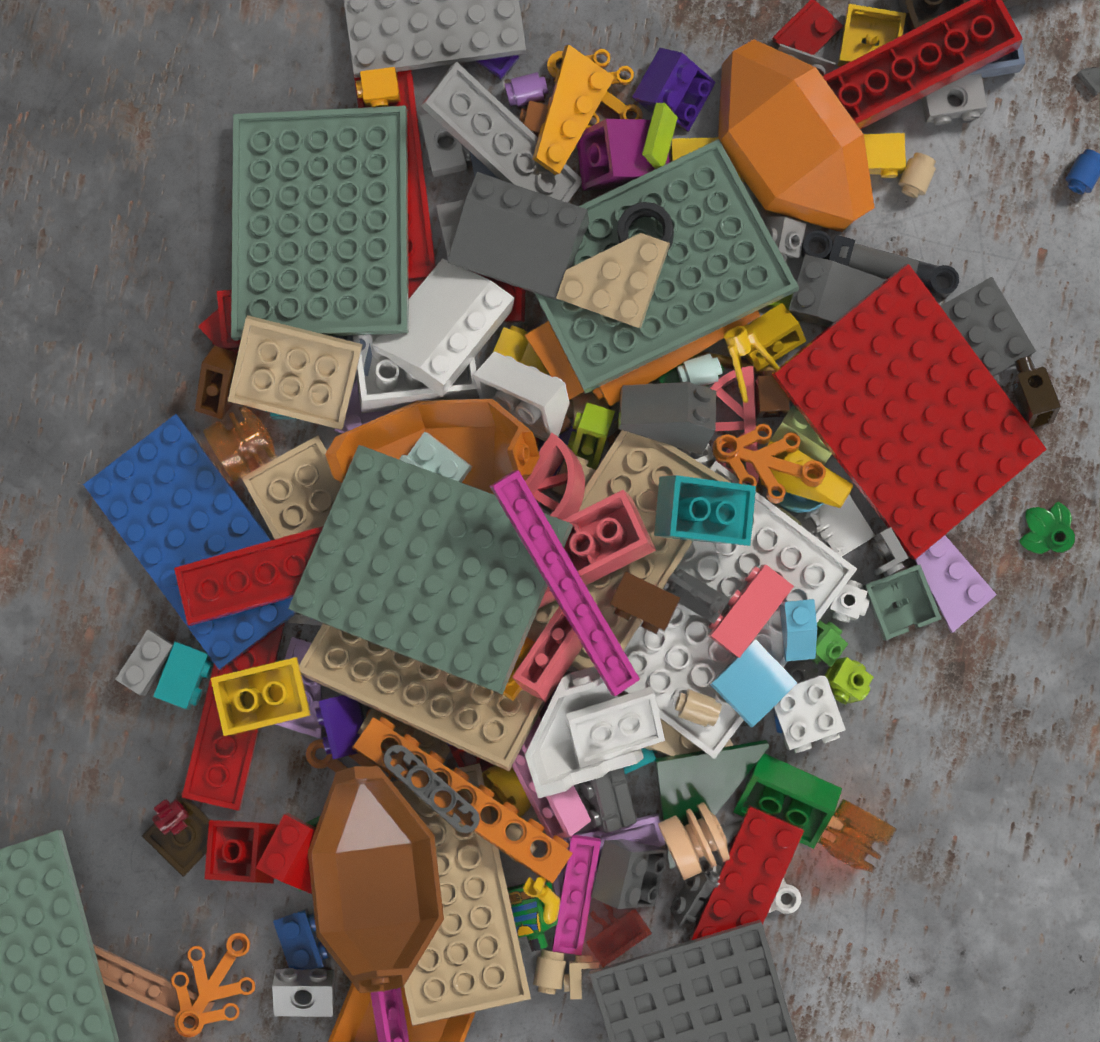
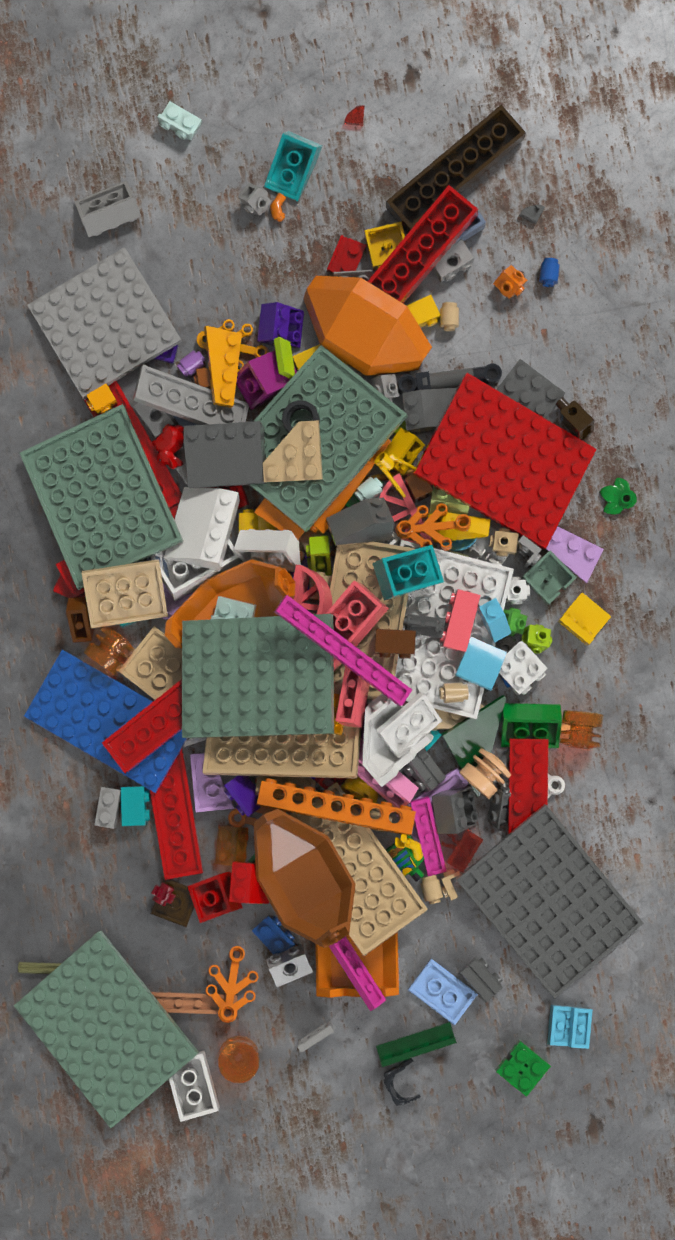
camera: 25 degrees left, 0 degrees up
yellow slope [211,657,311,736] -> none
dark grey beam [383,745,480,833] -> none
none -> red animal [152,424,184,469]
none -> clear orange bracket [215,825,249,866]
none -> tan brick [489,528,518,557]
none -> orange brick [493,265,528,299]
none -> yellow bracket [557,593,611,646]

